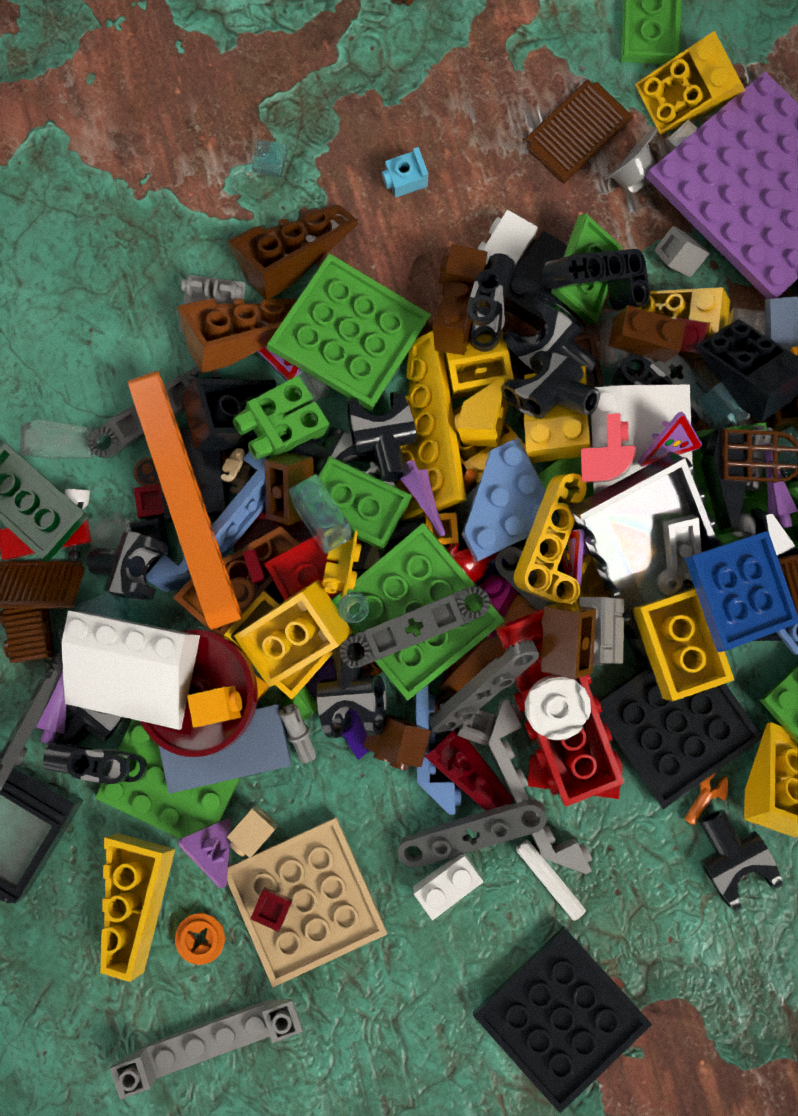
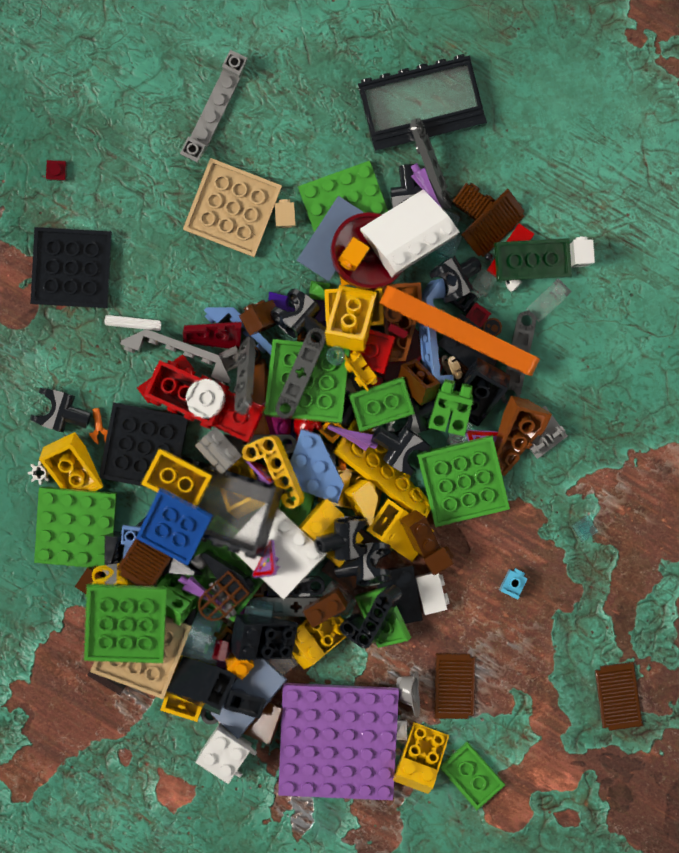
camera: 135 degrees right, 5 degrees up
black connector [43,742,147,784] -> none
yellow wedge [100,833,175,982] -> none
orange gear [175,912,226,965] -> none
medium lavender piece [178,819,231,888] -> none
reddish brown wedge [228,205,358,300] -> none
dark red plate [250,887,293,932] -> none
light grey axle [279,704,316,763] -> none
clear light blue brick [289,474,352,554] -> none
dark grey piece [398,799,546,868] -> none
white brick [413,853,483,921] -> none
black connector [468,253,515,352] -> none
reddish brown brick [540,603,596,679] -> none
coral brick [581,413,636,483] -> none
light grey panel [654,226,710,277] -> none
light grey hinge [657,514,701,595] -> none
dark red plate [677,318,710,354] -> none

